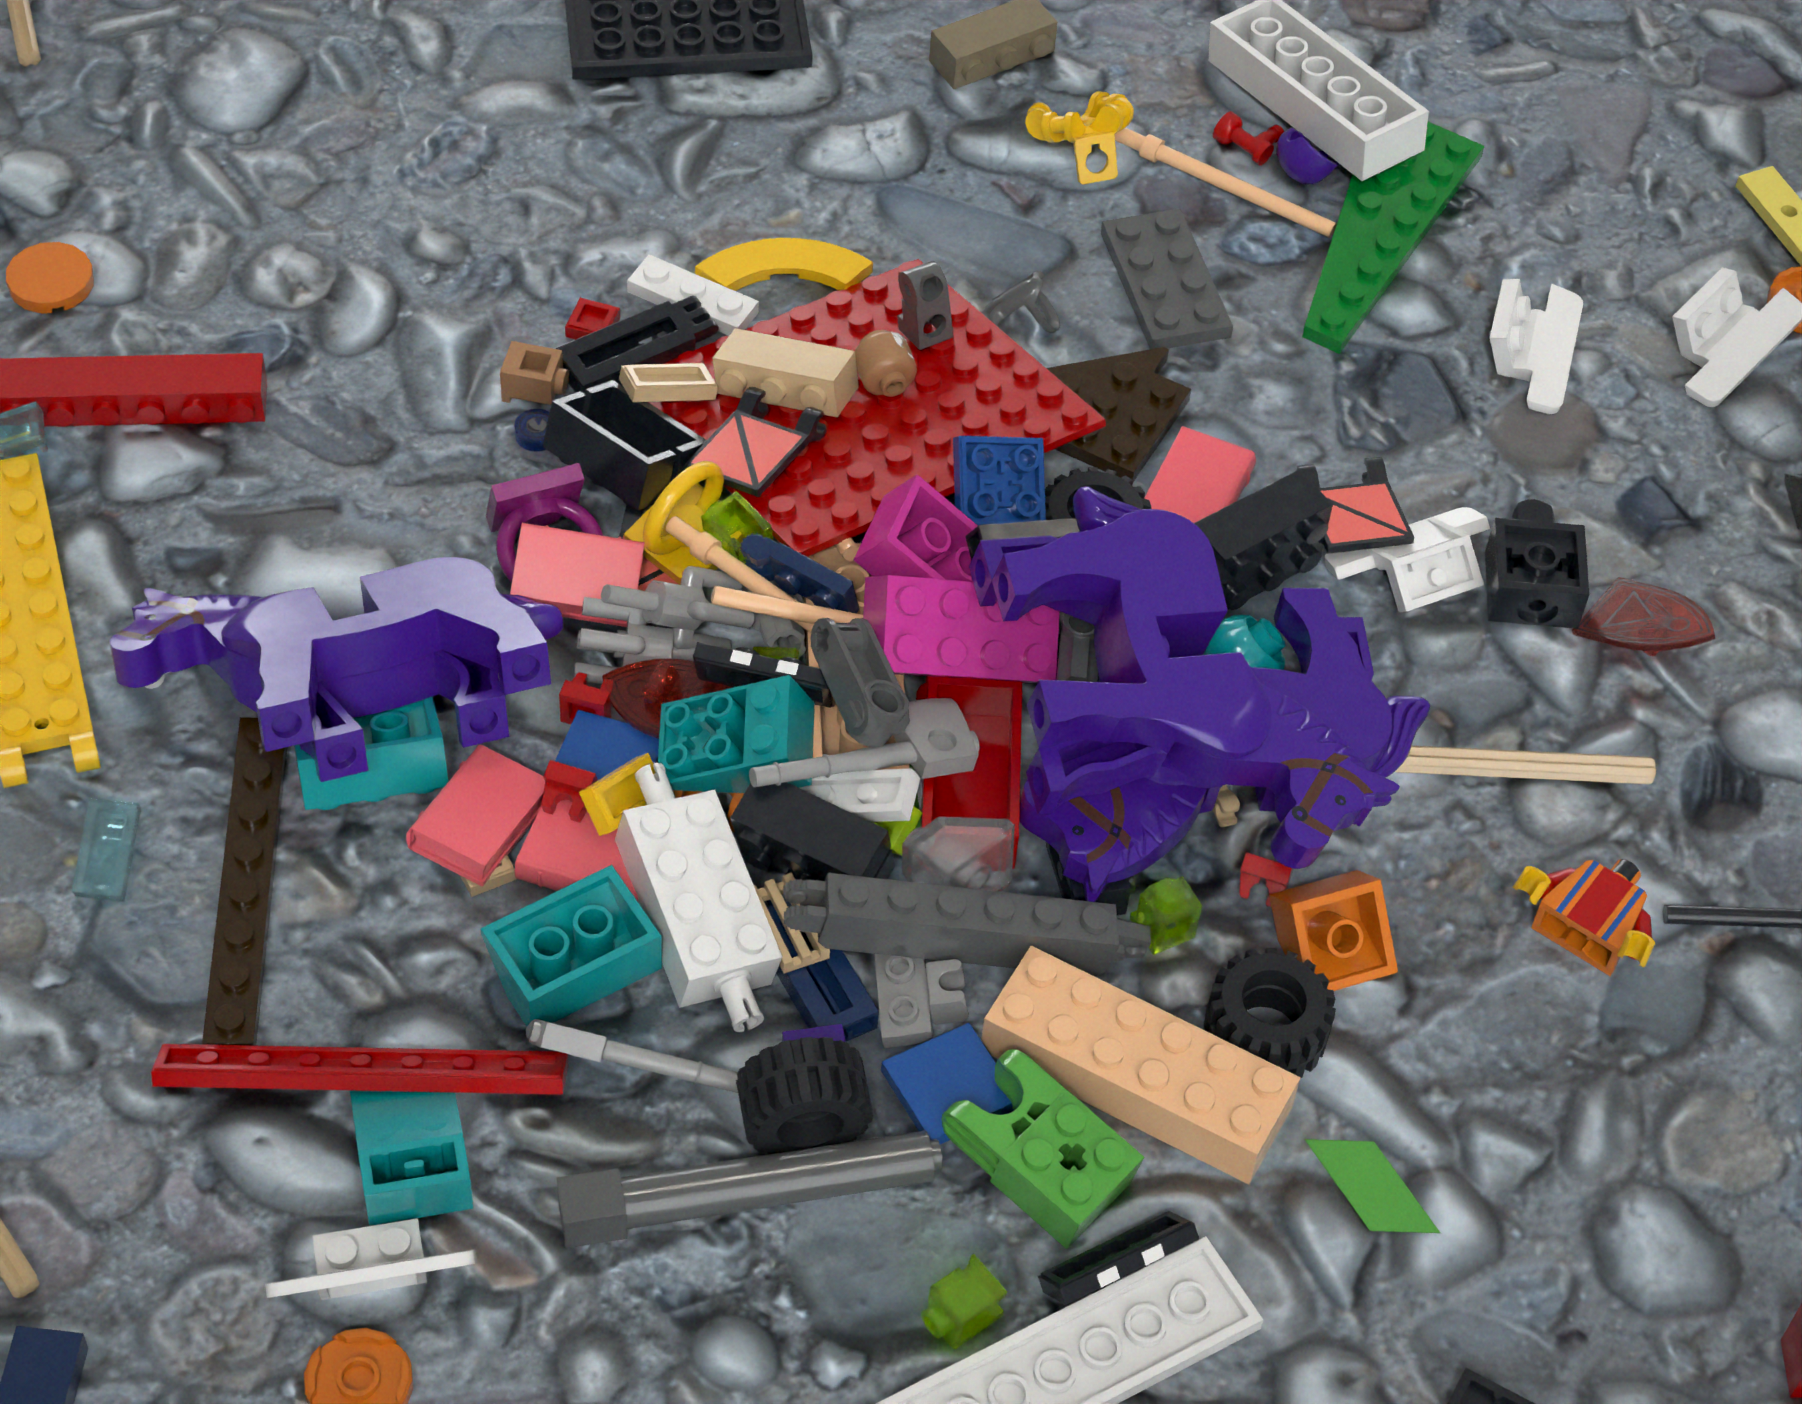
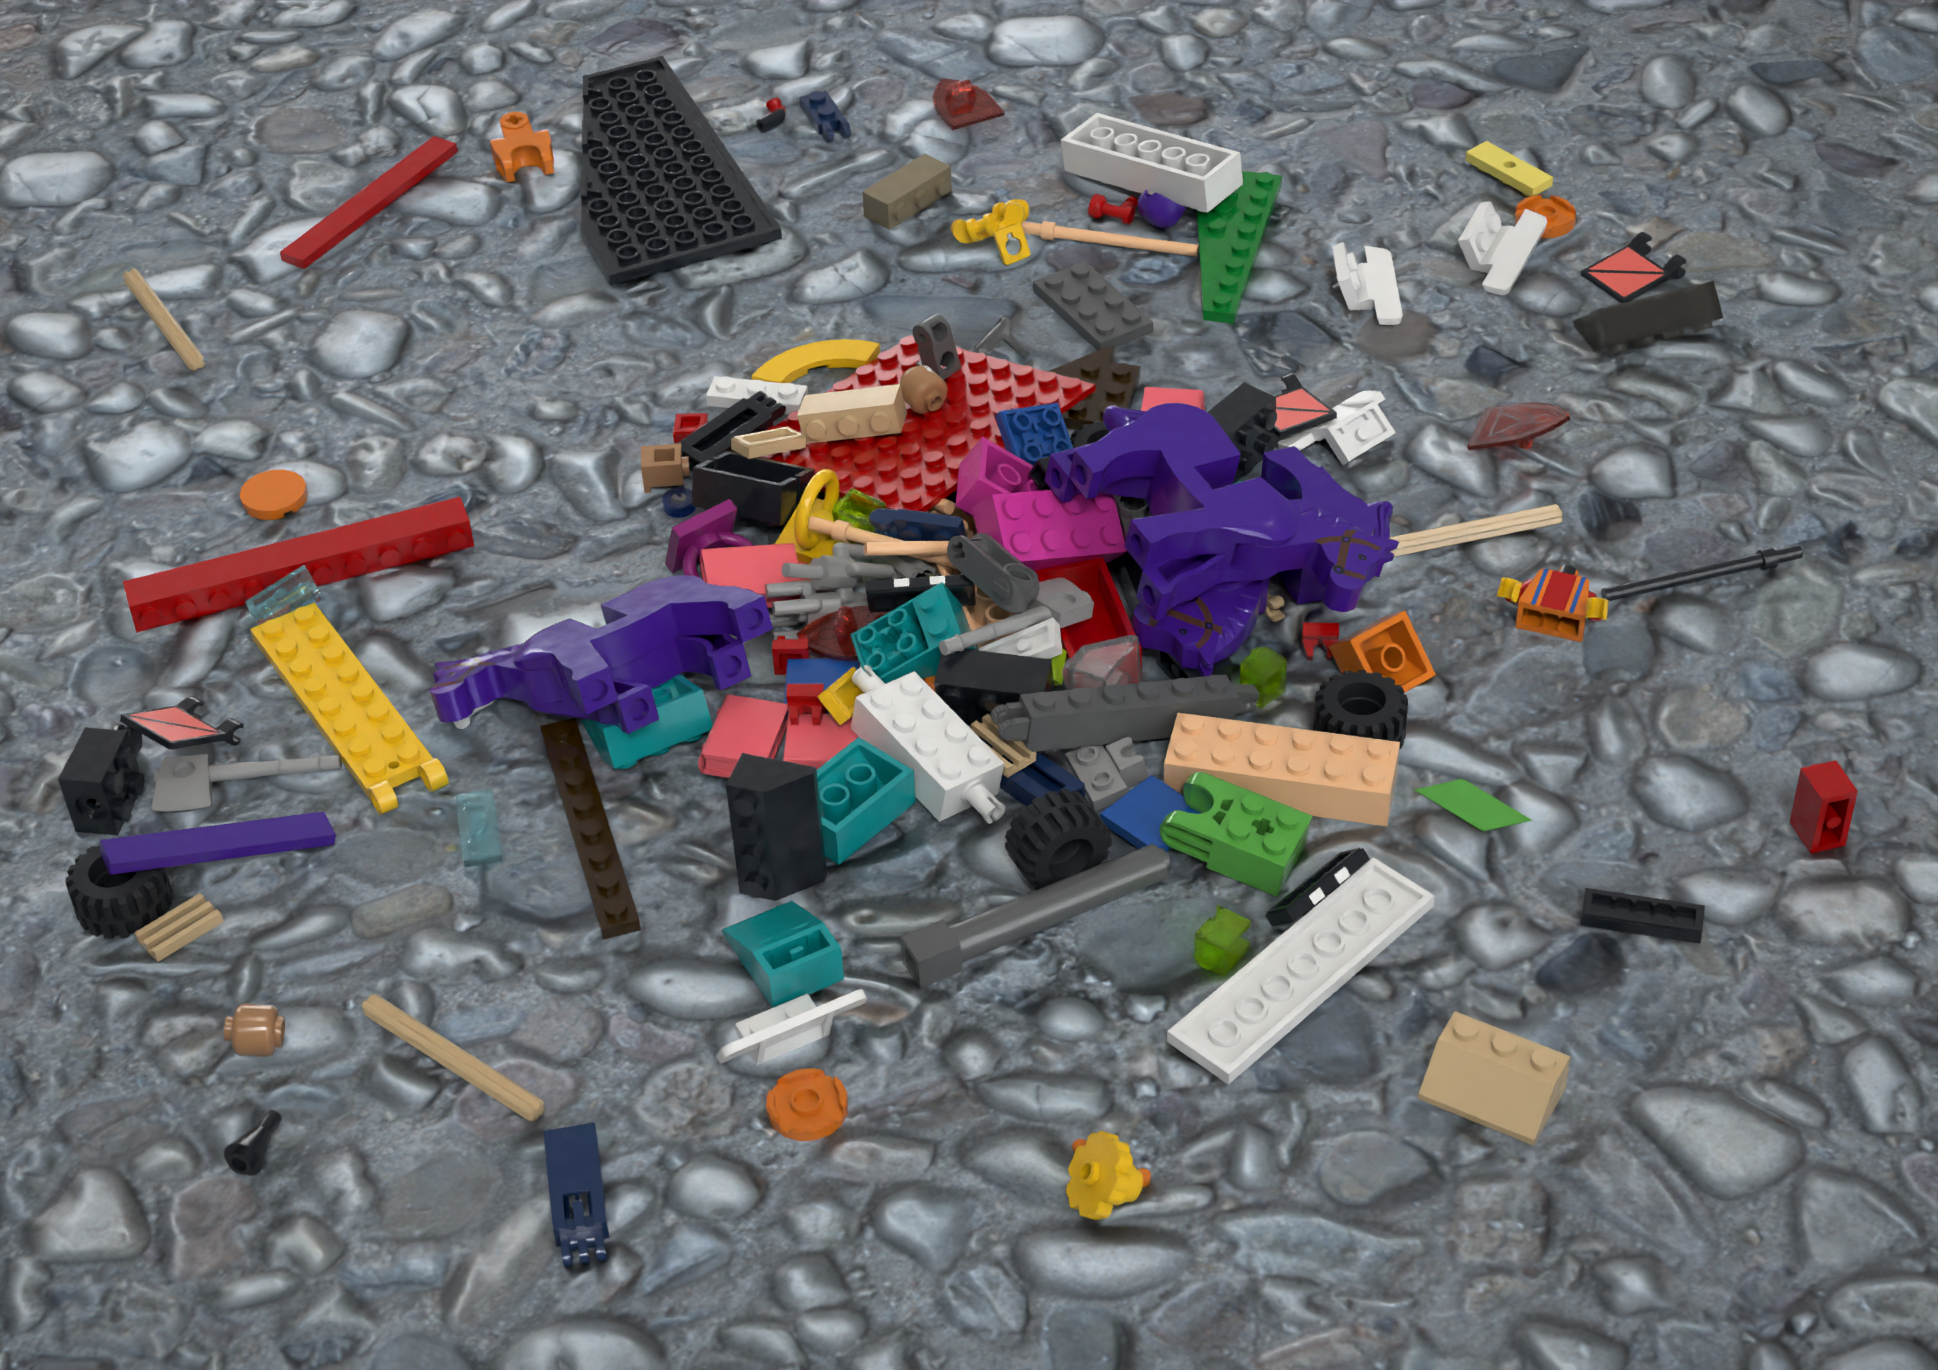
camera: 10 degrees left, 10 degrees down
red tile [151,1044,568,1095] -> none
light grey piece [526,1019,738,1093] -> none
flag [684,387,827,497] -> none
black brick [1485,499,1590,629] -> none
none -> black slope [726,753,827,901]

